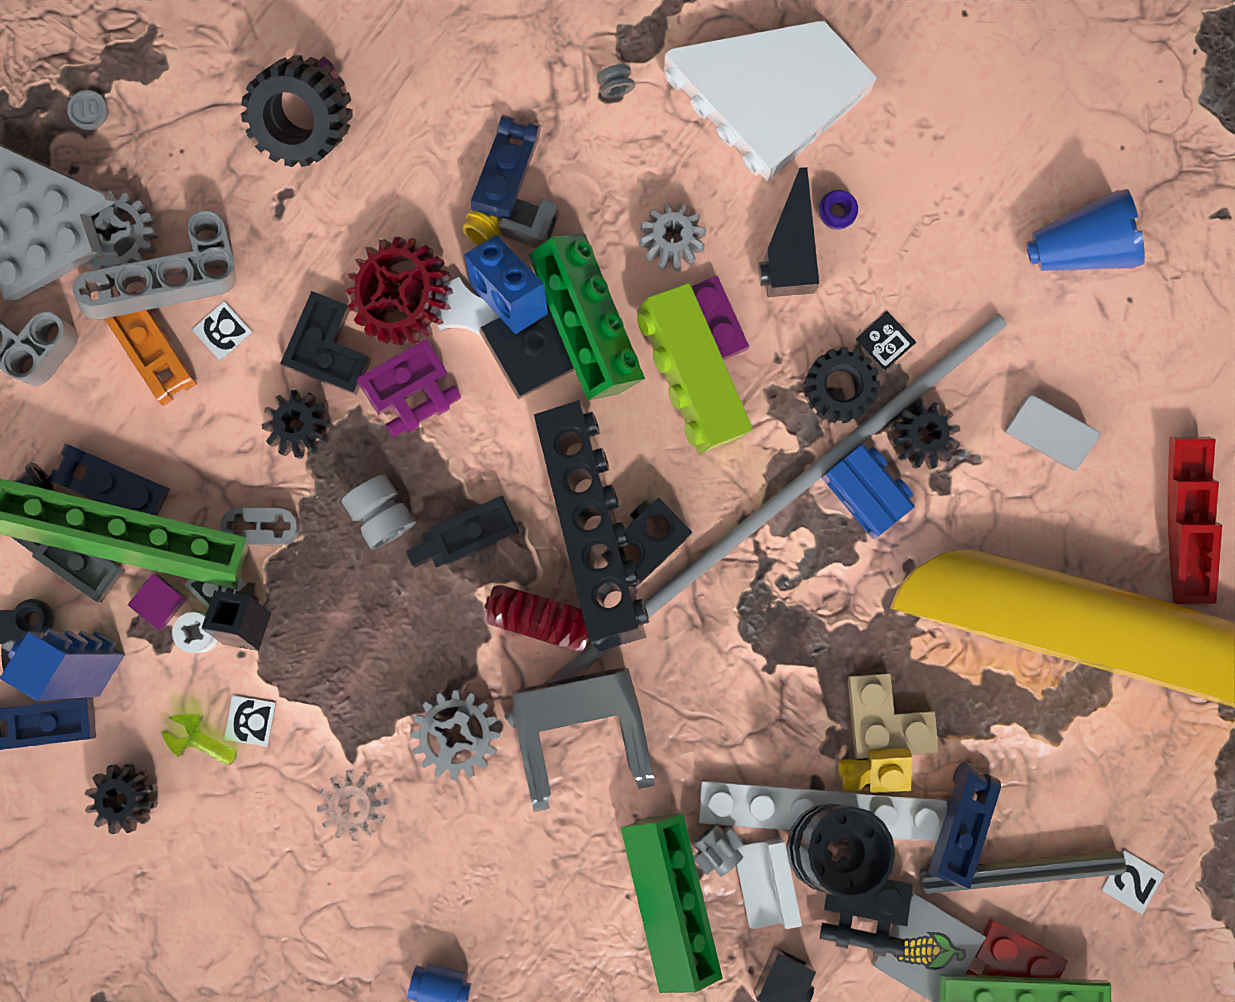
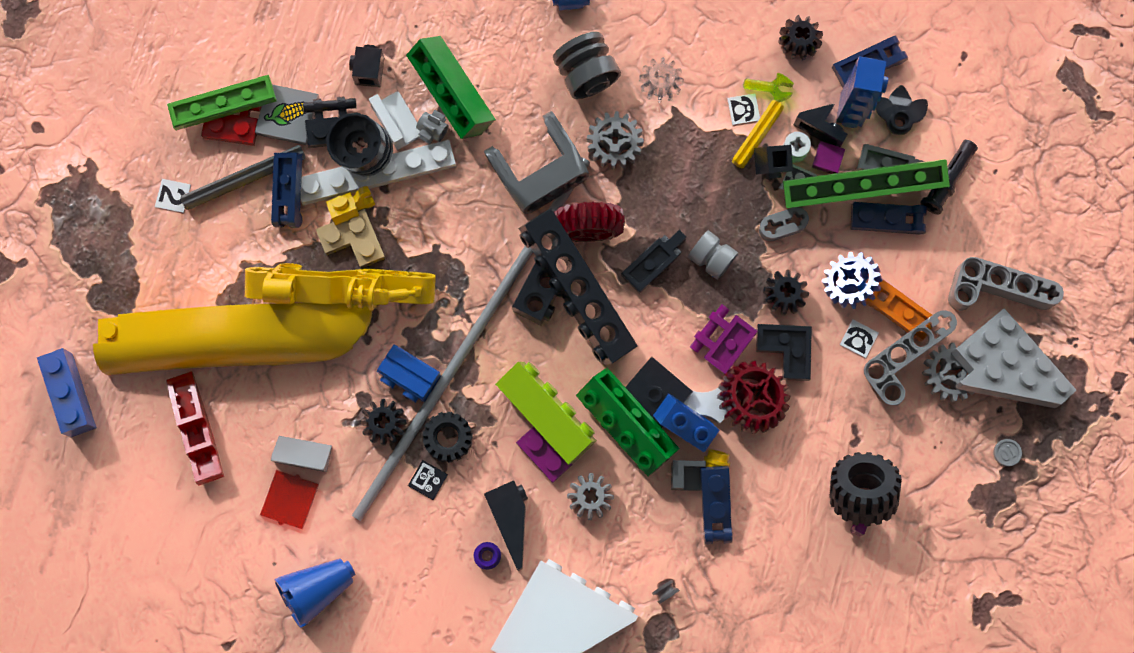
camera: 160 degrees right, 5 degrees down
none -> yellow beam [245,263,436,310]
none -> clear red piece [260,470,319,530]
none -> dark grey wheel [553,32,621,99]
none -> yellow axle [732,100,784,168]
none -> black slope [793,104,848,147]
none -> gear [822,252,883,309]

